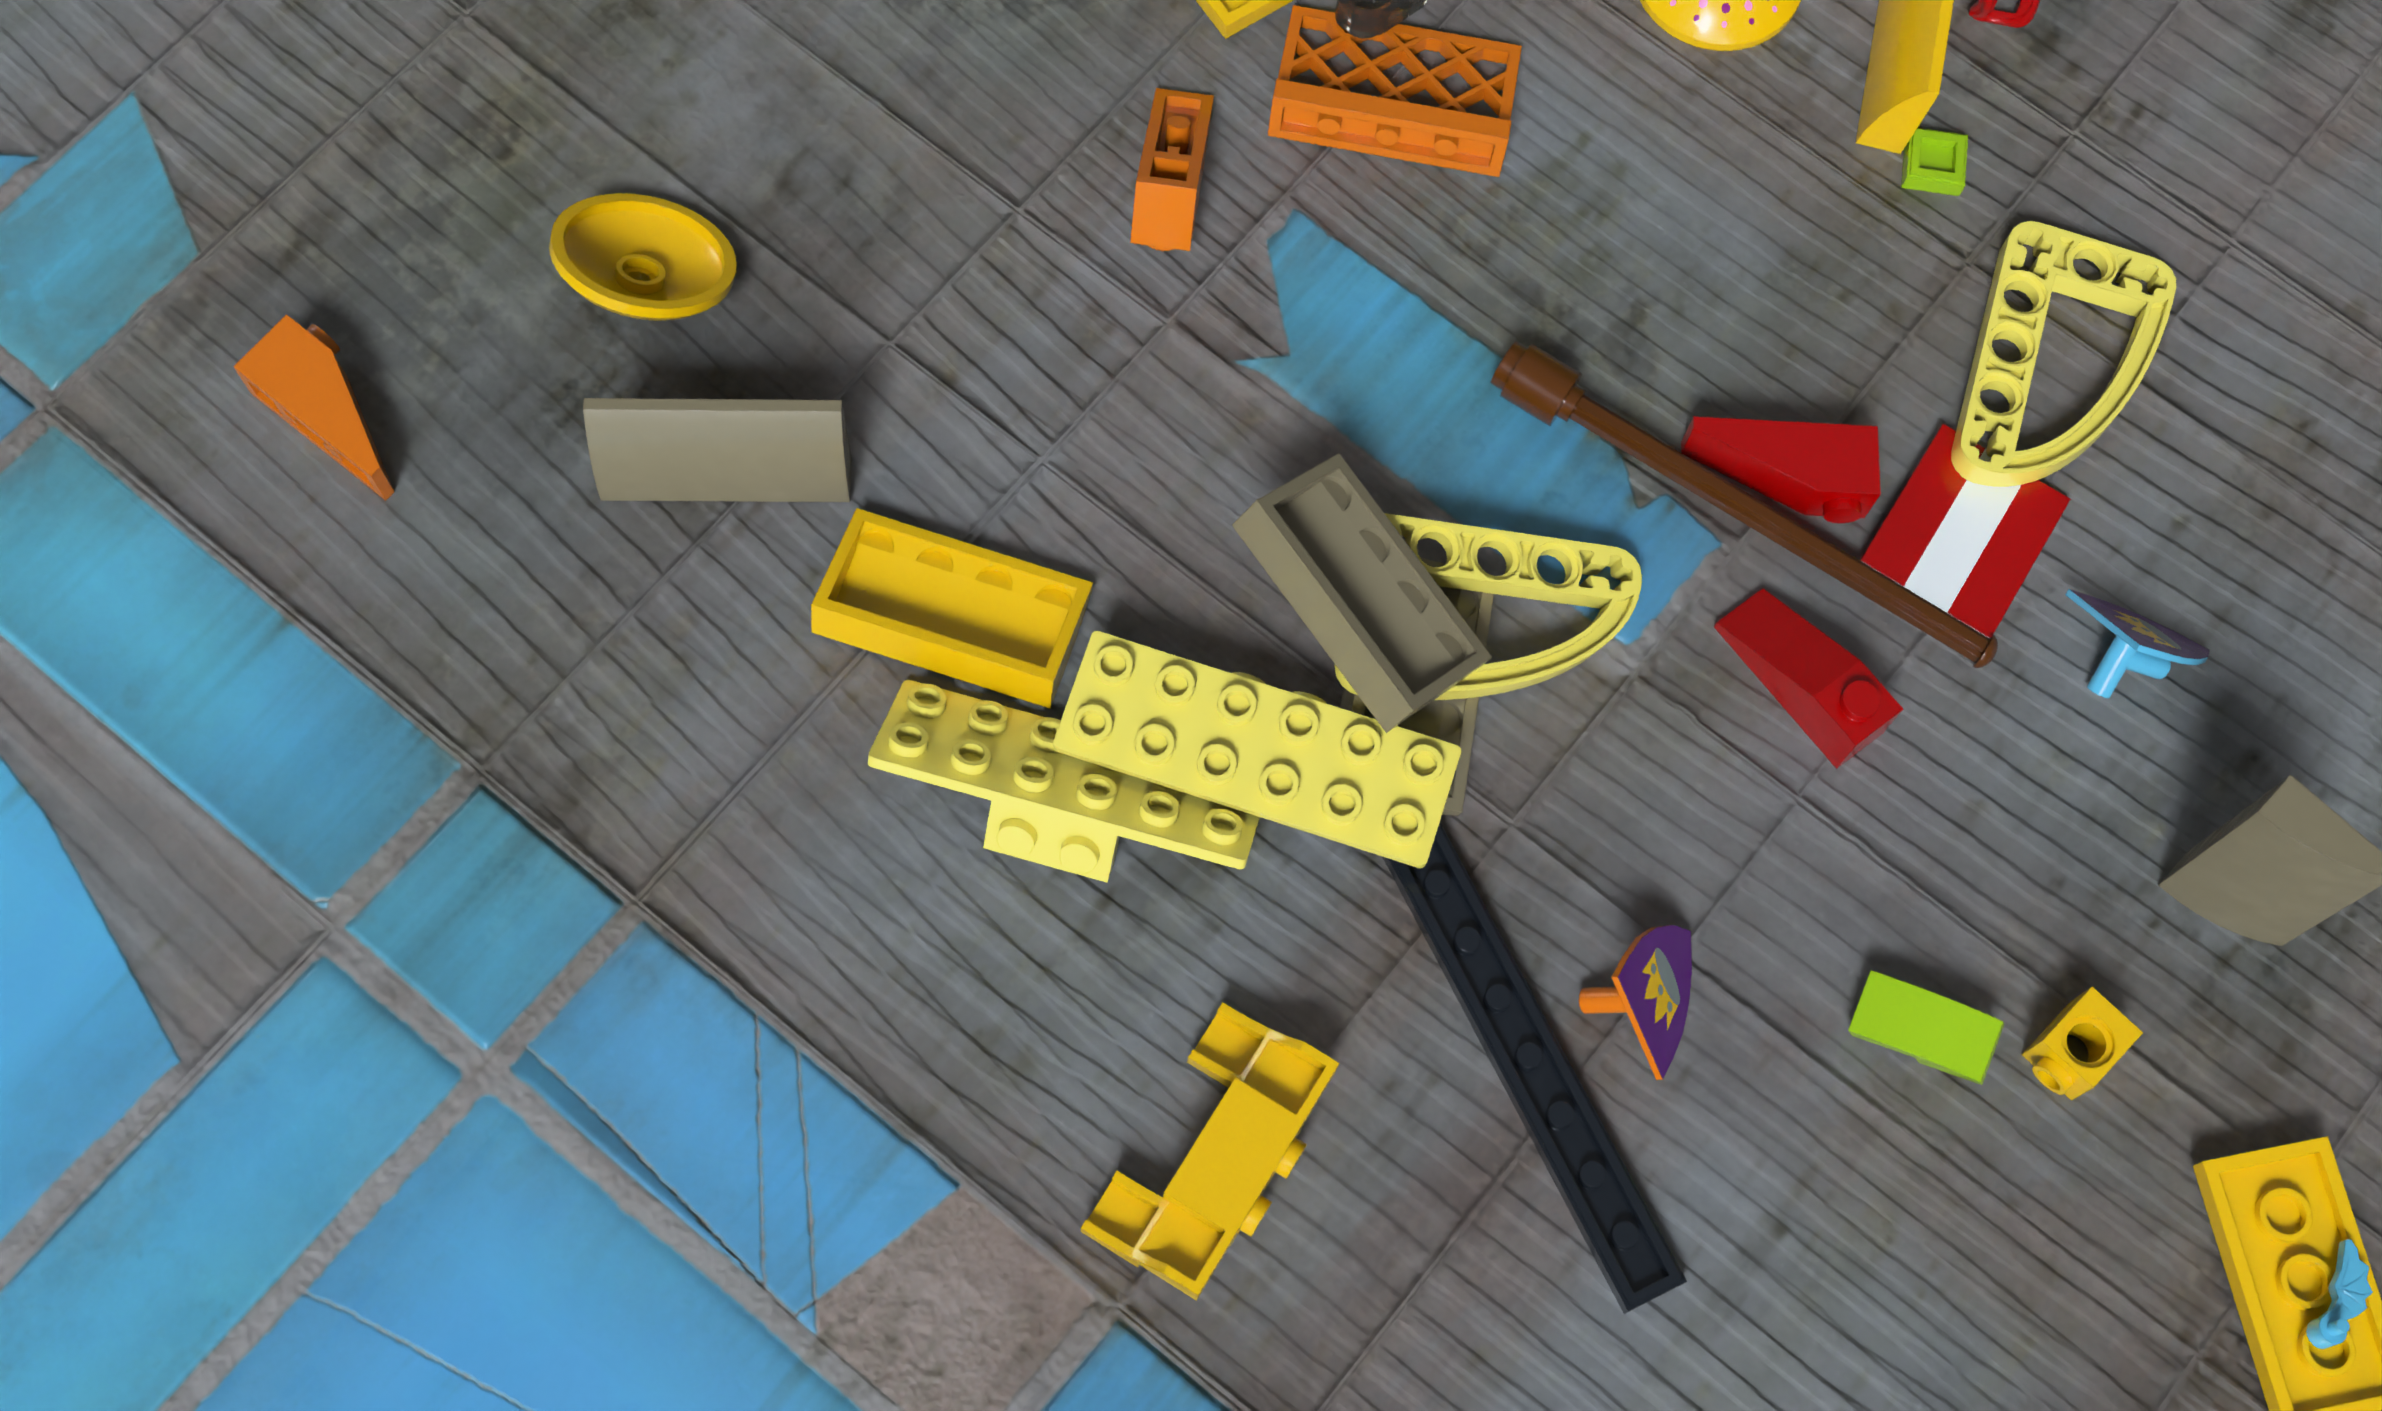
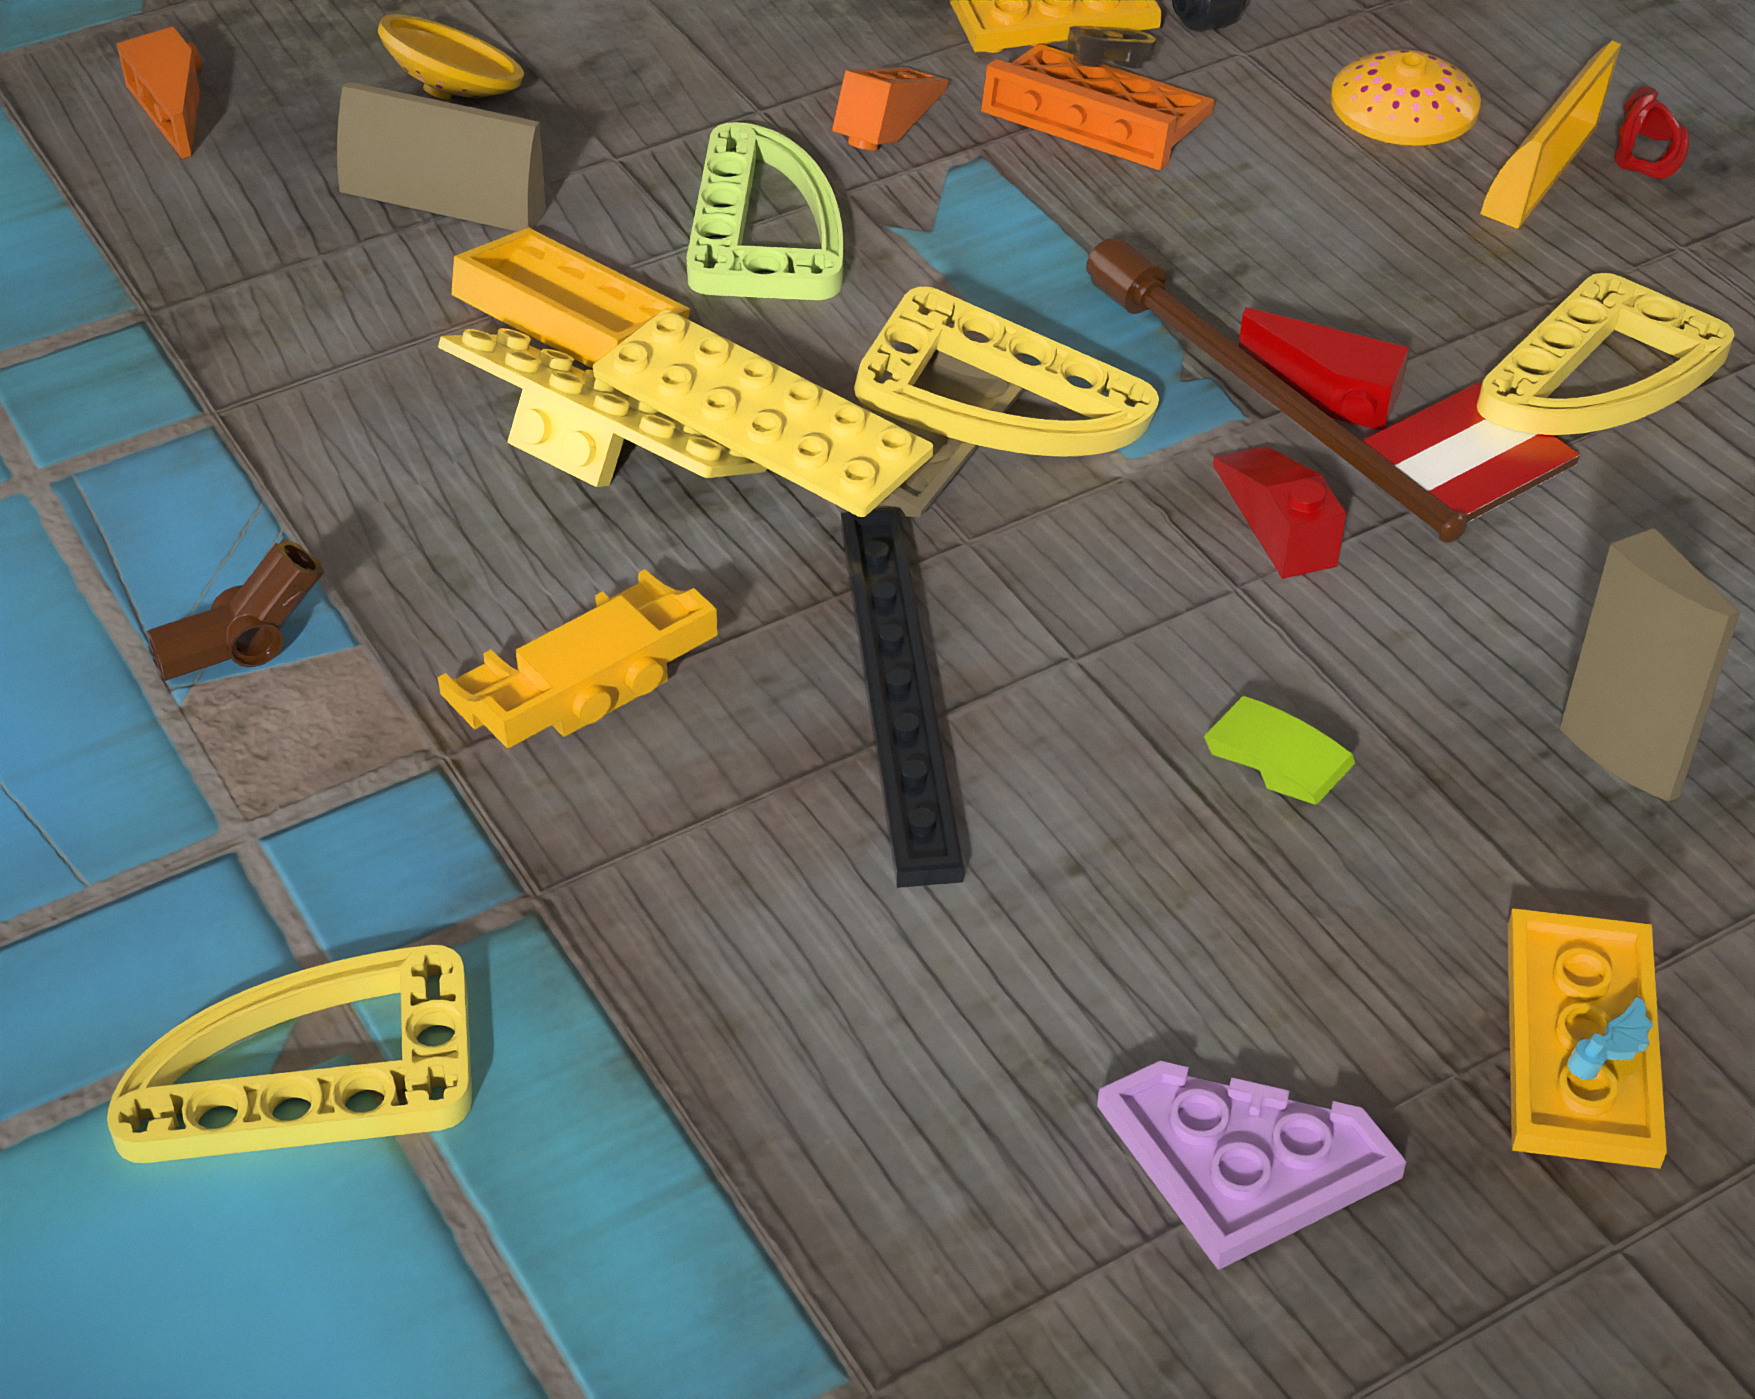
camera: 25 degrees right, 25 degrees down
dark tan slope [1232,453,1492,733] -> none
shield [1579,925,1692,1080] -> none
lime tile [1901,128,1968,196] -> none
yellow brick [2022,987,2143,1101] -> none
shield [2065,589,2210,698] -> none
none -> reddish brown piece [146,538,324,681]
none -> yellowish green beam [686,122,843,300]

